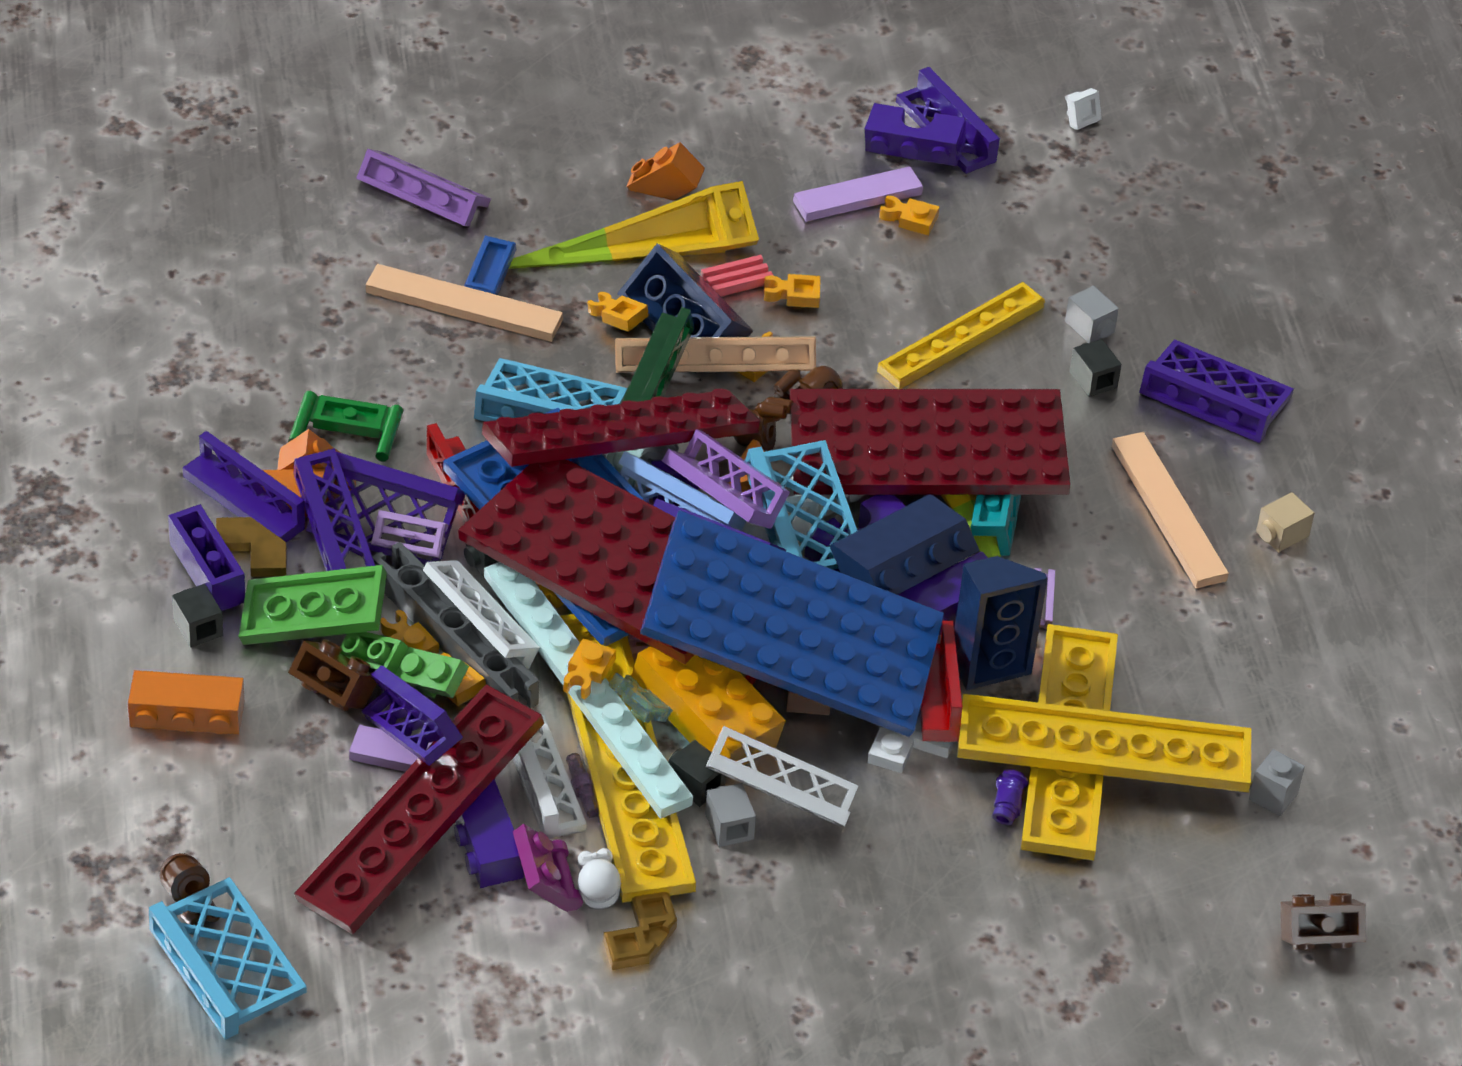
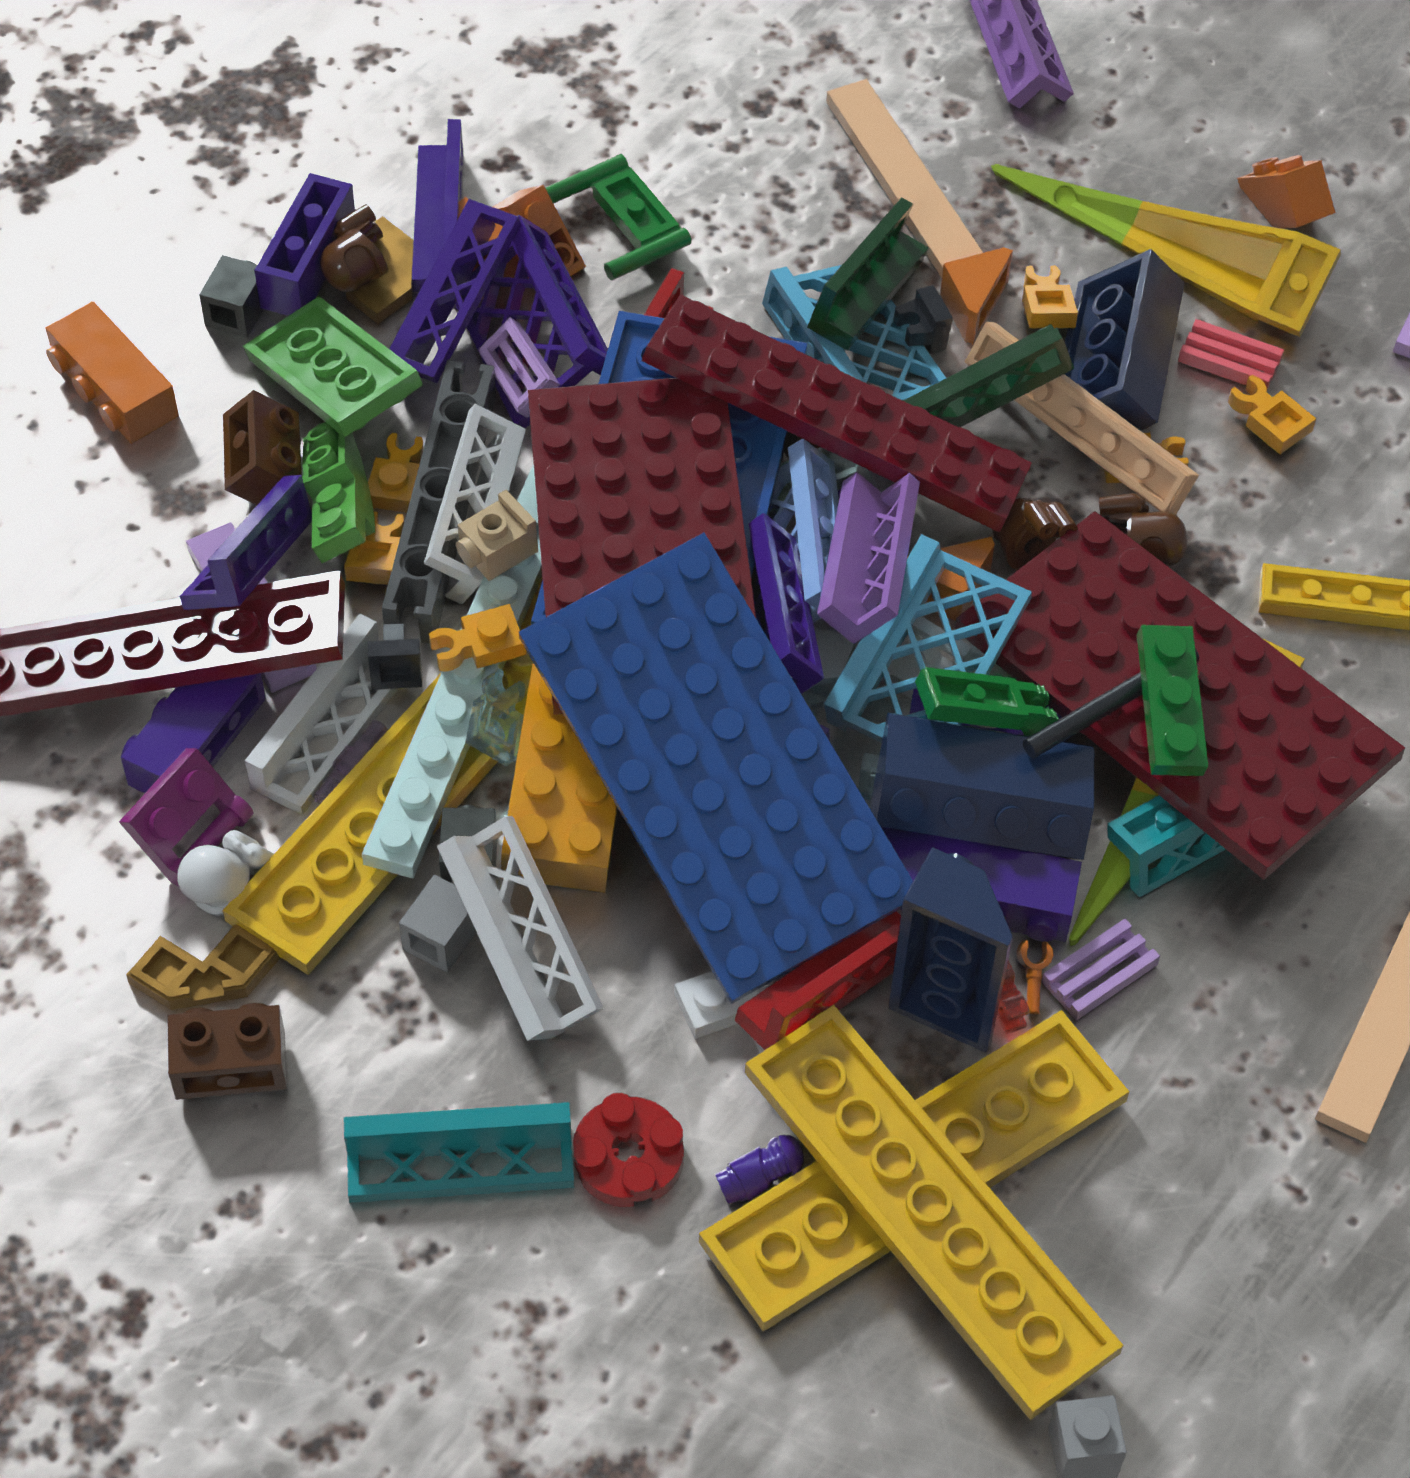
camera: 50 degrees right, 10 degrees up
blue tile [464,235,517,295] -> none
none -> reddish brown brick [168,1003,287,1100]
none -> reddish brown piece [320,204,388,292]
none -> teal fence [344,1102,574,1203]
none -> black tile [368,624,423,690]
none -> tan brick [456,490,538,581]
none -> red plate [573,1093,684,1207]
none -> dark green fence [807,197,929,351]
none -> black tile [893,285,953,354]
none -> green hinge [915,667,1059,736]
none -> orange slope [940,247,1013,344]
none -> black bar [1023,648,1200,759]
none -> green plate [1137,625,1208,776]

